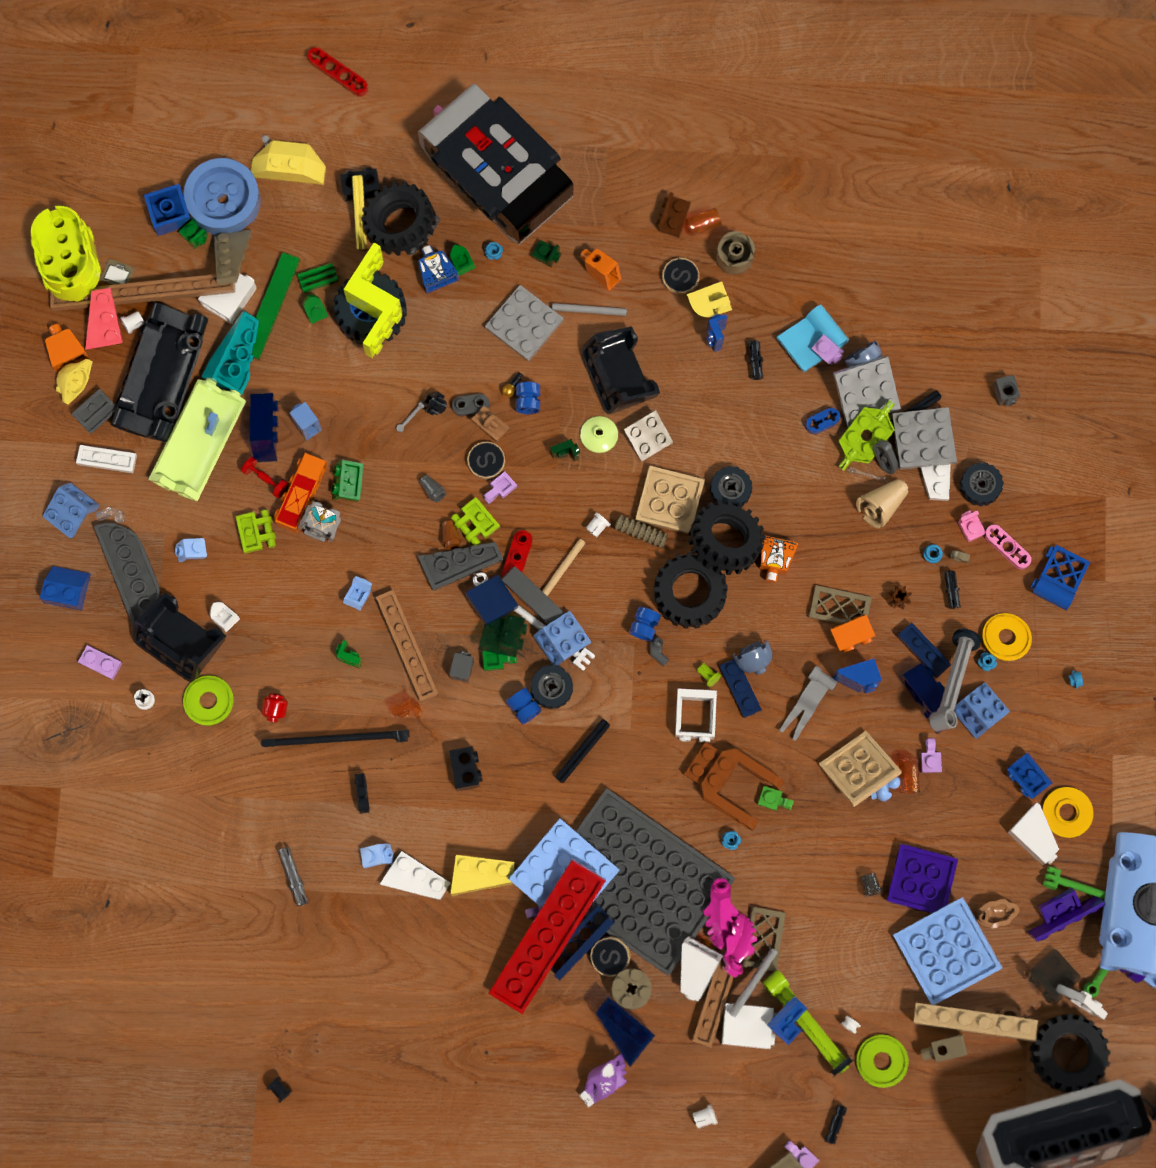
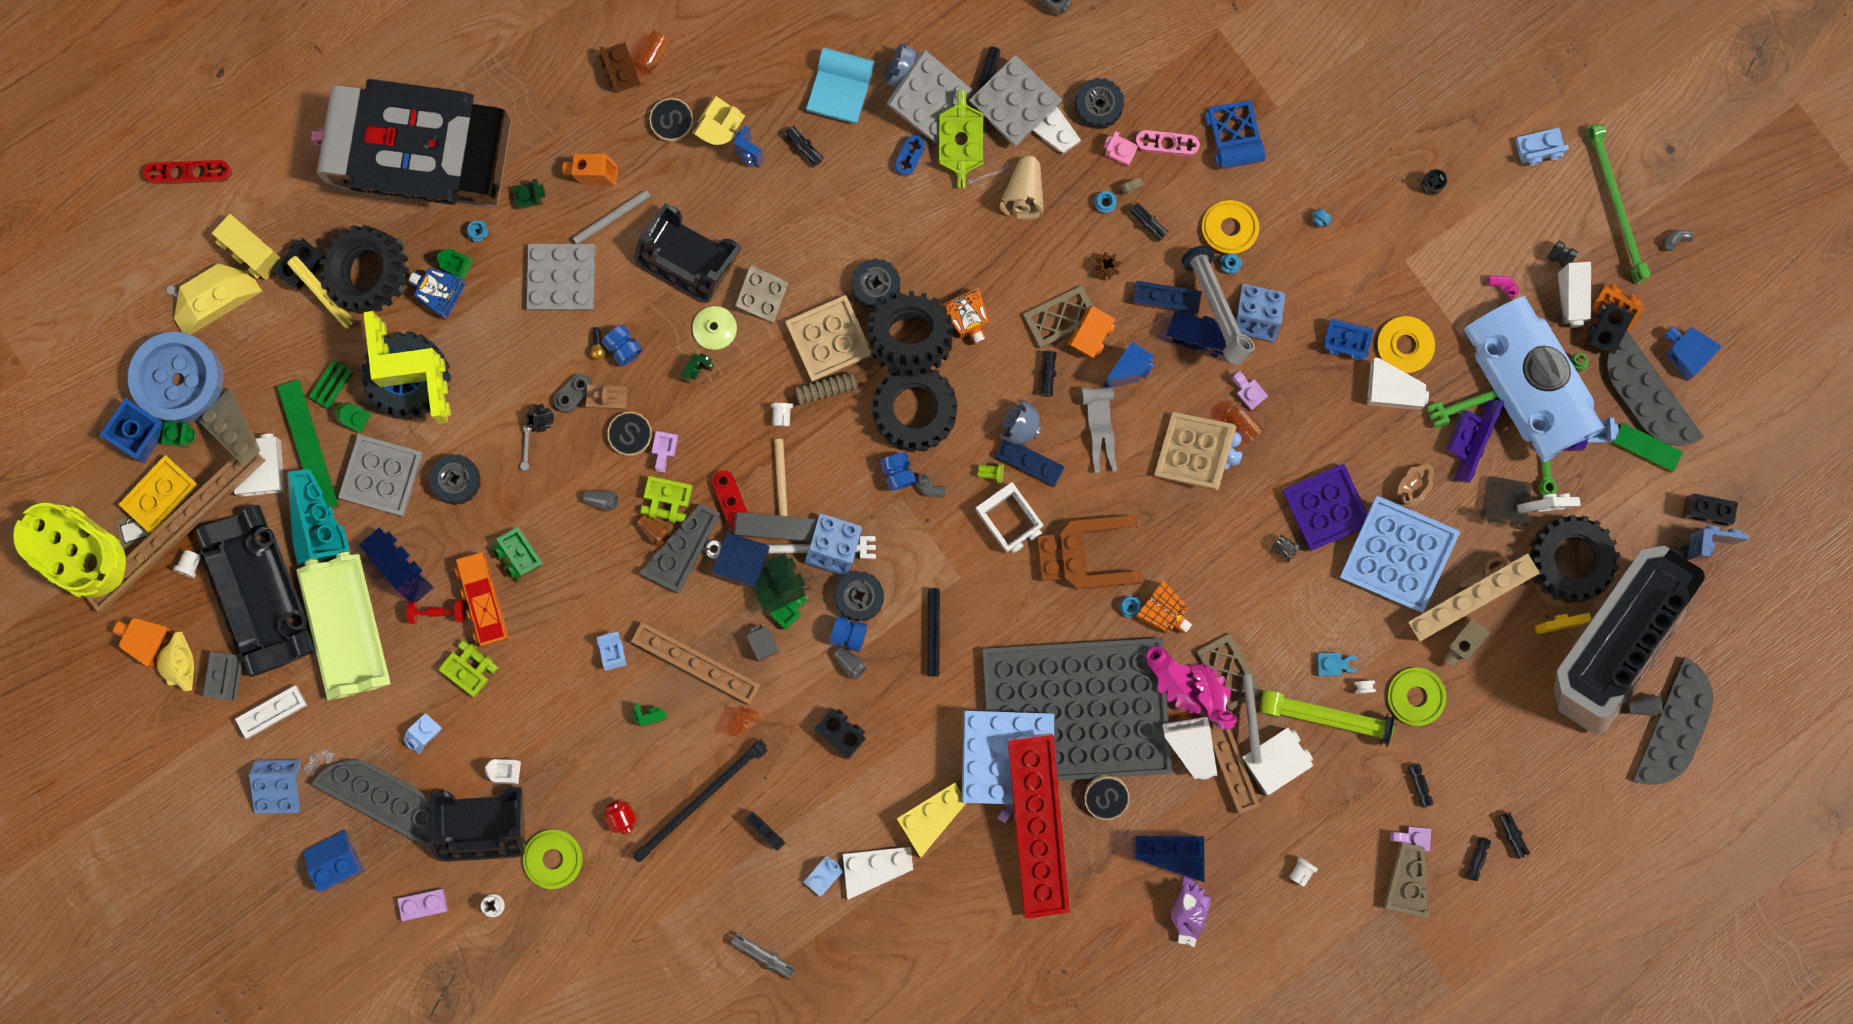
camera: 40 degrees left, 5 degrees up
coral wing [85,287,123,350] -> none
medium blue tile [205,412,220,436] -> none
medium blue brick [290,402,322,441] -> none
light grey brick [298,501,342,542] -> none
dark blue fence [551,905,616,981] -> none
dark tan brick [611,969,652,1010] -> none
dark tan brick [716,231,755,274] -> none
bright green plate [758,786,794,811] -> none
blue plate [767,996,808,1045] -> none
lavender bracket [811,335,844,365] -> none
dark grey plate [873,440,899,474] -> none
none -> yellow plate [118,455,200,534]
none -> light yellow wedge [212,214,280,280]
none -> light grey plate [338,434,424,517]
none -> black wheel [429,454,481,505]
none -> dark grey cone [834,647,867,680]
none -> black pin [1039,350,1057,397]
none -> orange torso [1136,581,1193,634]
none -> dark azure plate [1317,653,1357,676]
none -> yellow plate [1535,613,1591,634]

